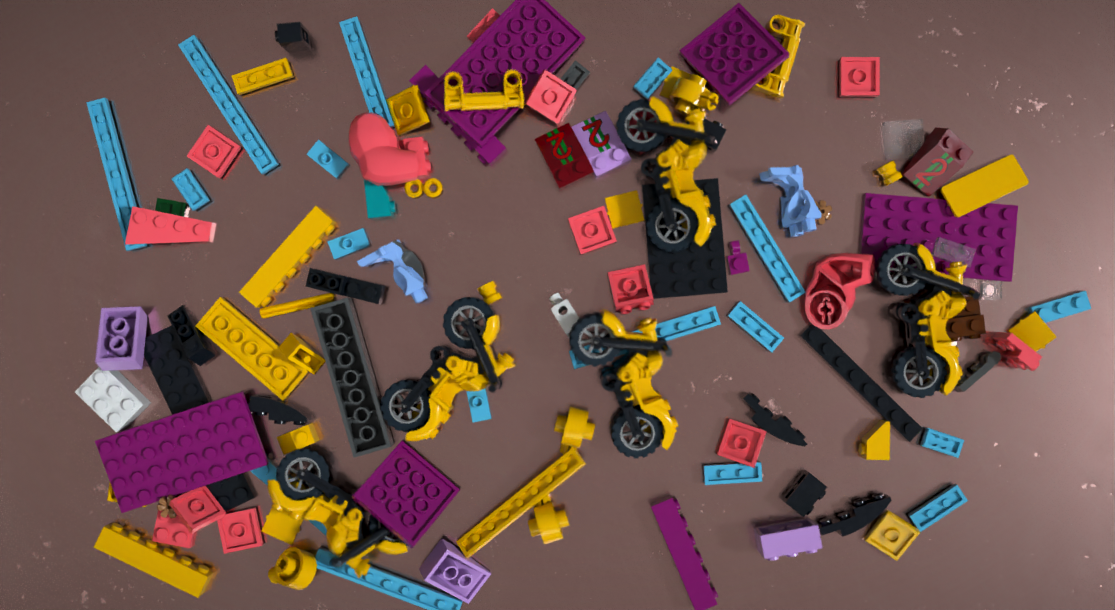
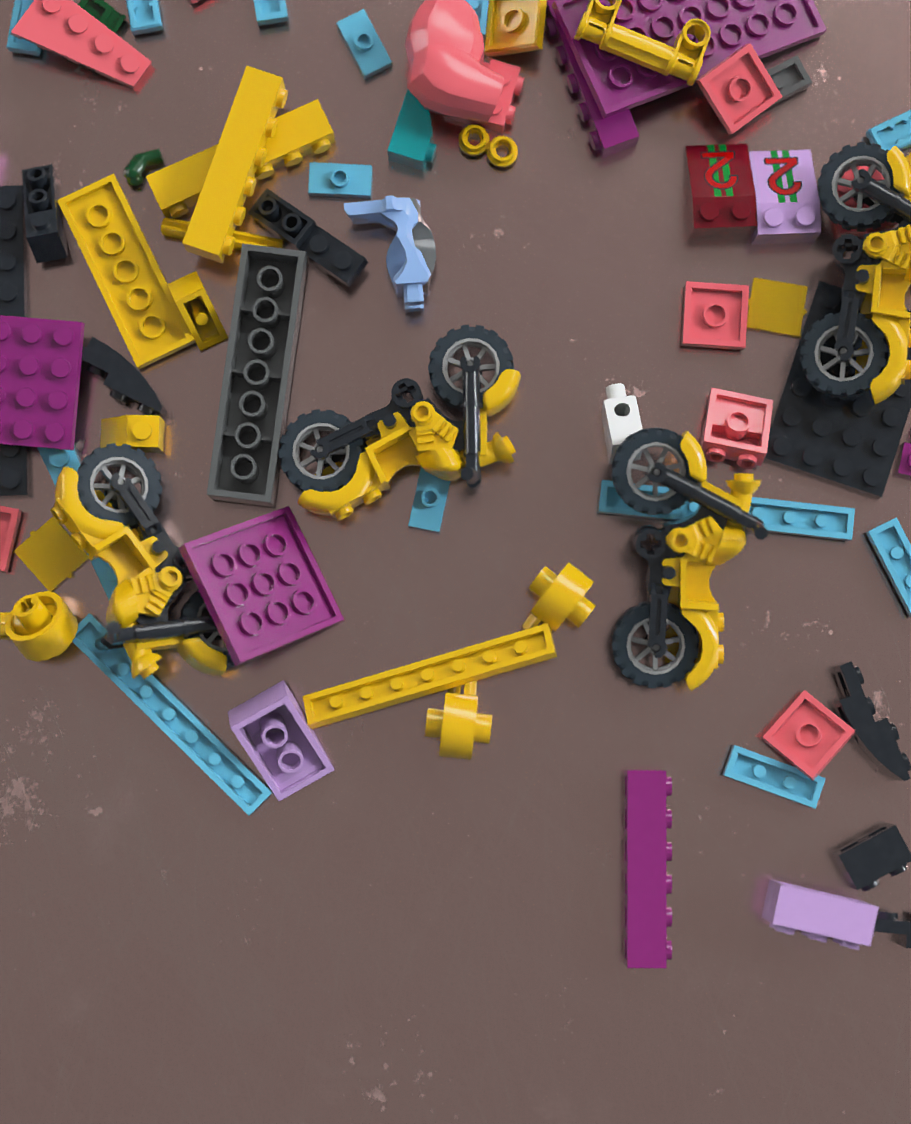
camera: 20 degrees right, 5 degrees down
yellow wheel [477,281,502,305] -> none
none -> dark green arm [123,148,164,187]
none -> yellow brick [182,65,288,263]

